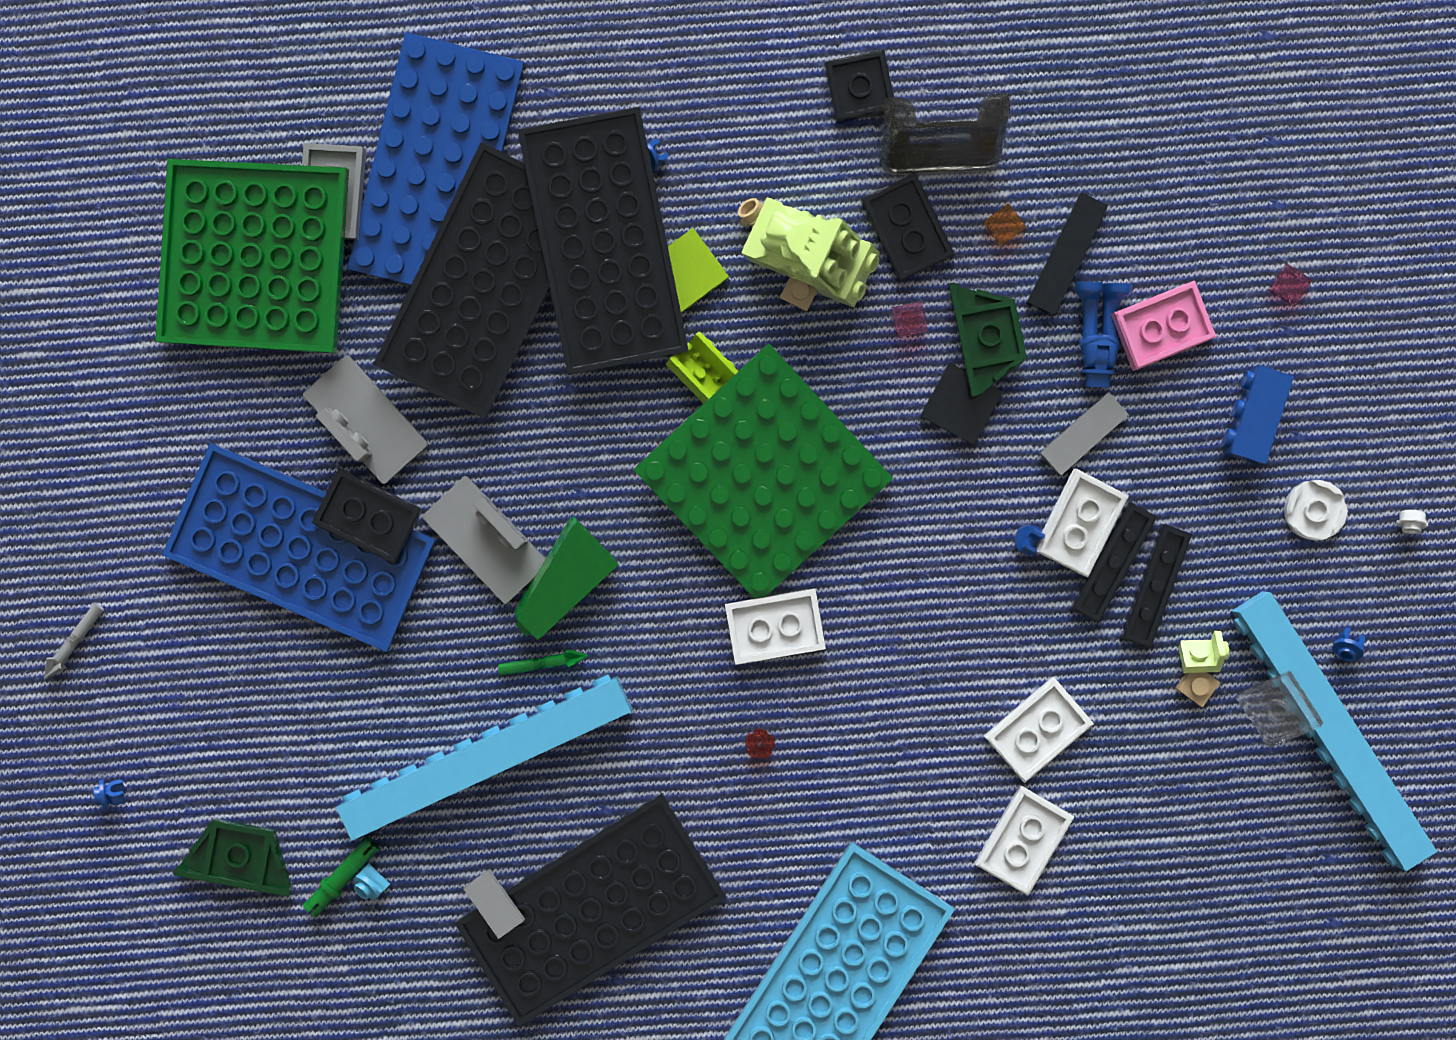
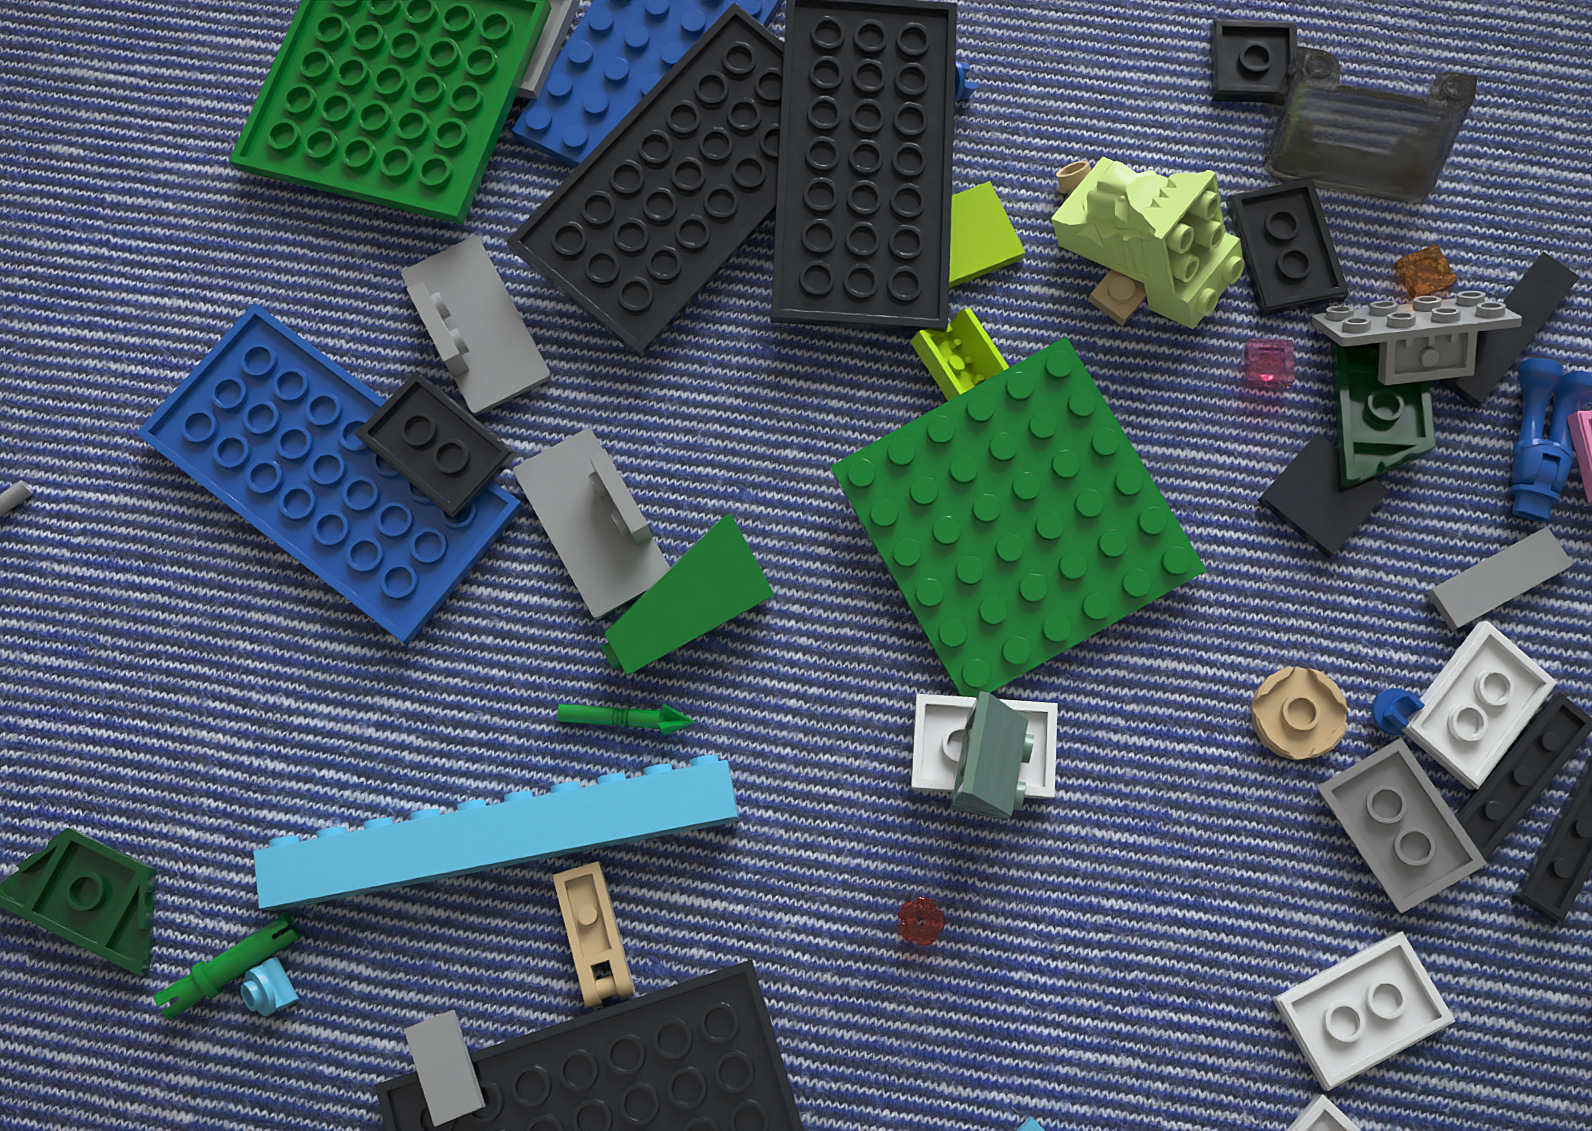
camera: 10 degrees right, 15 degrees down
none -> tan plate [552,861,635,1008]
none -> sand green slope [950,691,1034,821]
none -> tan tile [1250,667,1348,761]
none -> light grey bracket [1311,291,1522,385]
none -> light grey plate [1316,738,1487,914]

